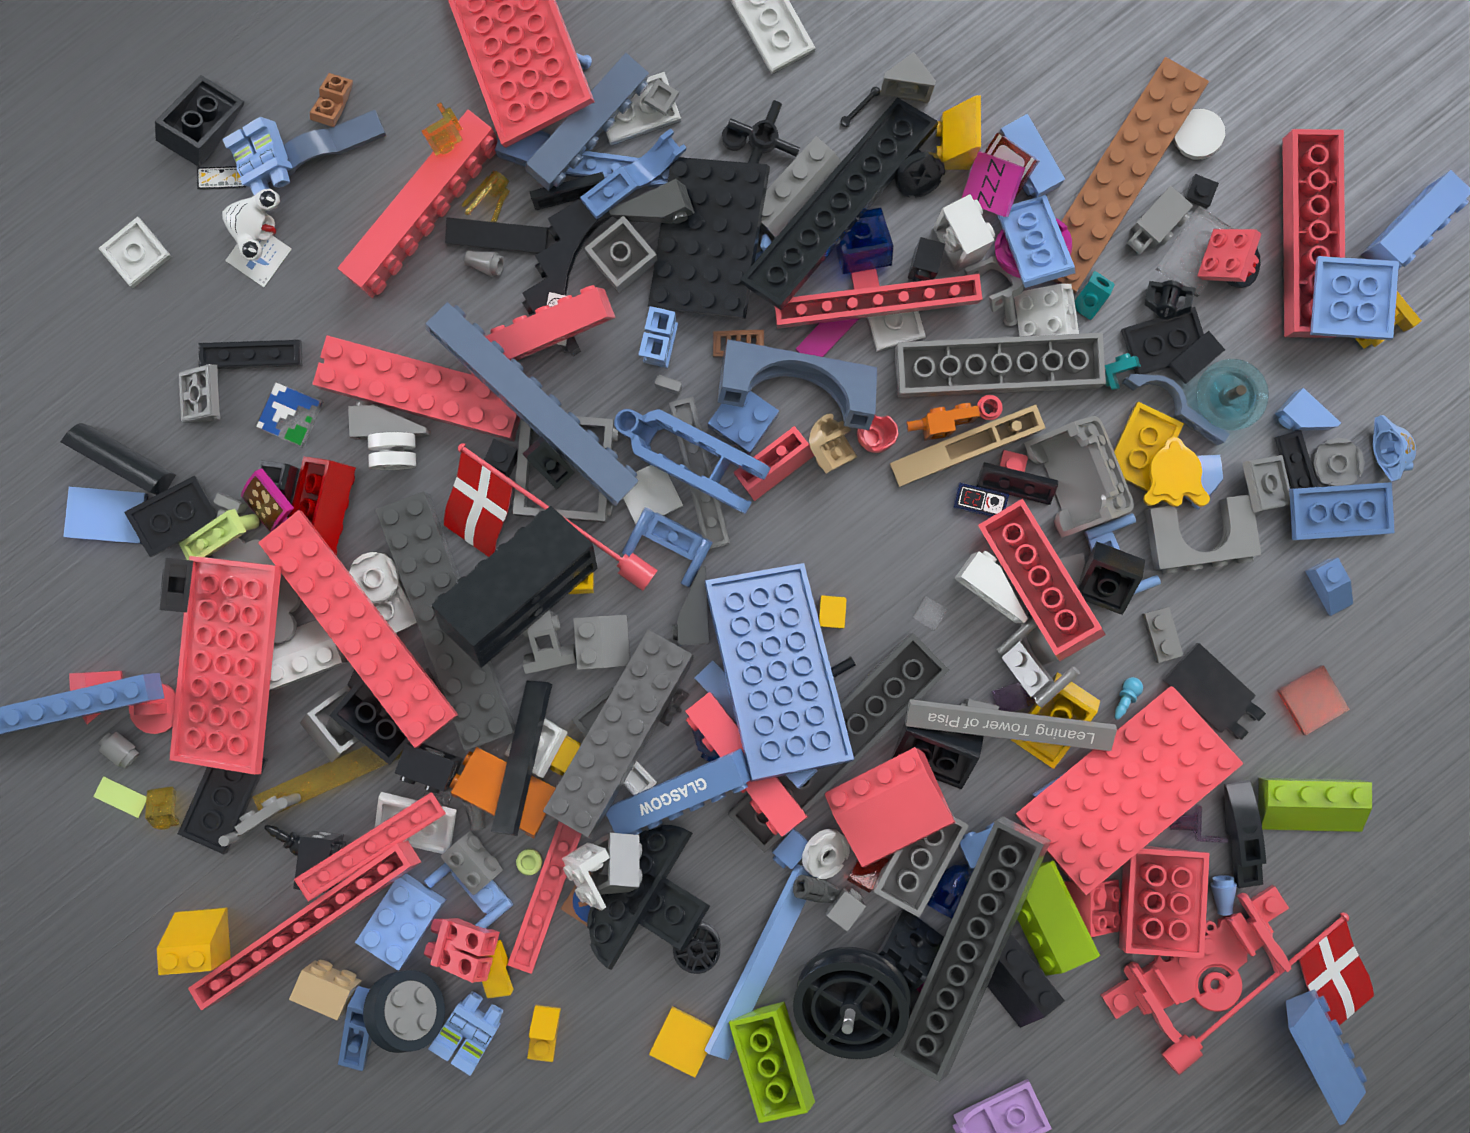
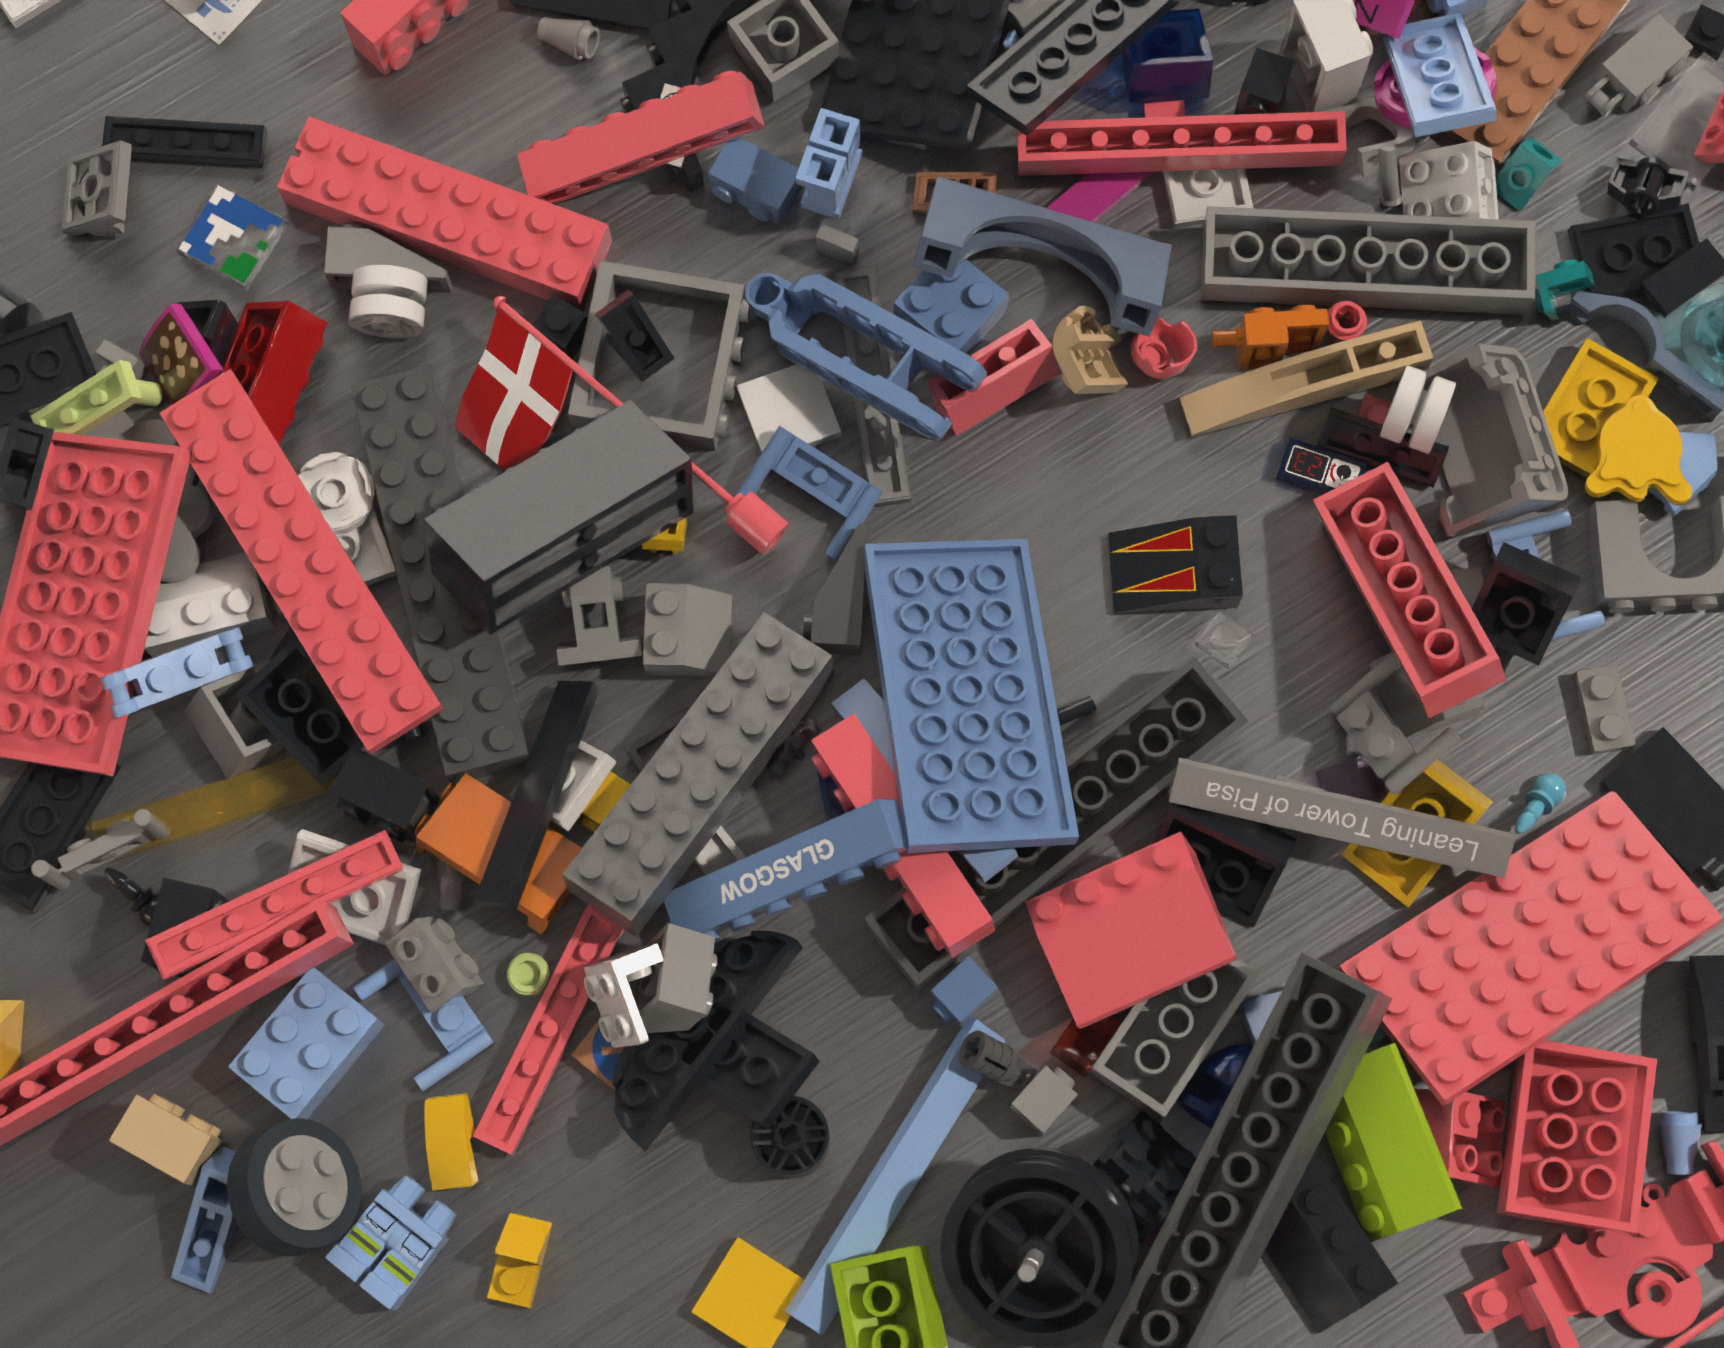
camera: 10 degrees right, 10 degrees down
coral hips [424,918,500,983] -> none
sand blue brick [425,302,639,507] -> none
white tile [802,829,850,879] -> none
yellow panel [818,595,847,629] -> none
white slope [954,551,1028,623] -> none
clear purple bracket [1169,804,1228,843] -> none
none -> light blue plate [100,627,253,718]
none -> medium blue brick [708,137,802,225]
none -> black slope [1108,515,1243,615]
none -> white wheel [1380,365,1456,454]

